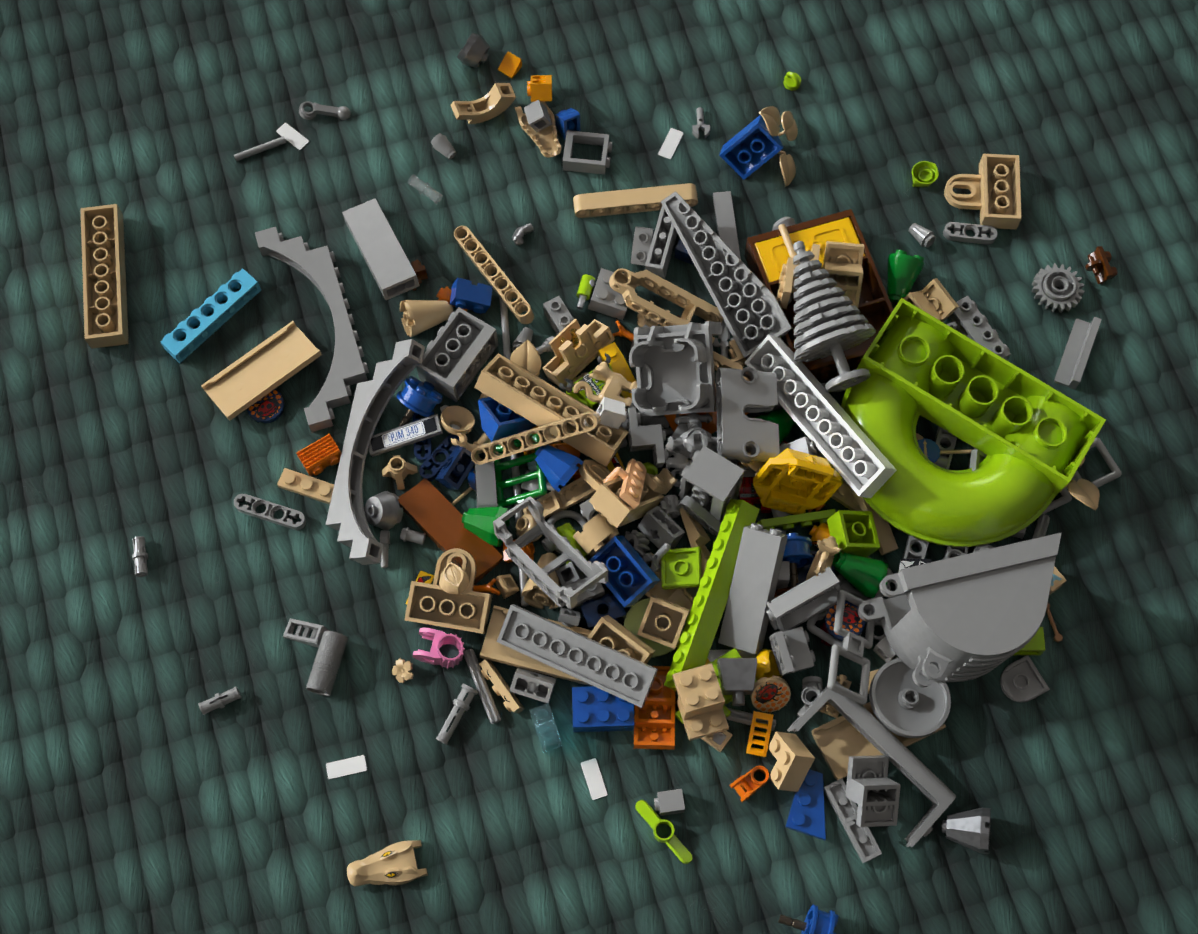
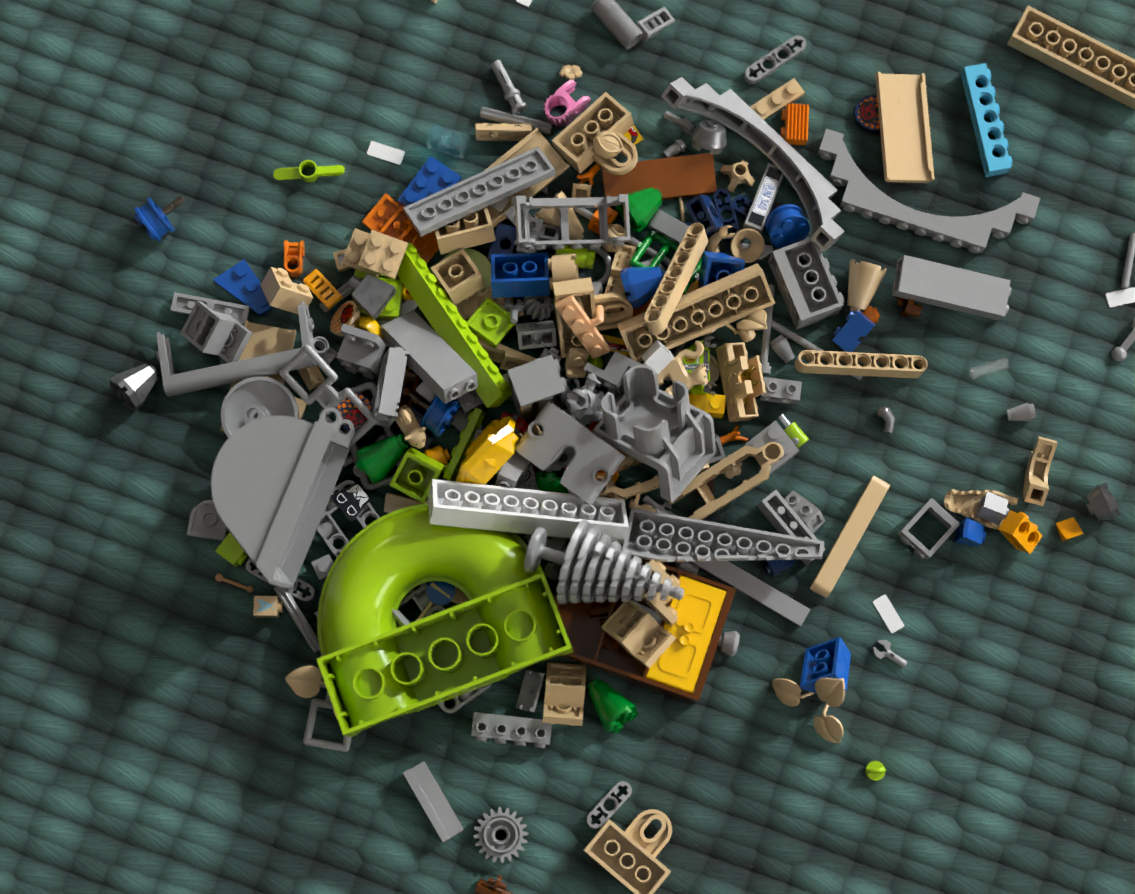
camera: 120 degrees right, 10 degrees up
light grey brick [510,668,557,703] -> none
light grey brick [654,789,685,816] -> none
tan bar [778,224,797,258] -> none
light grey cone [908,223,936,248] -> none
lime hat [912,161,939,187] -> none

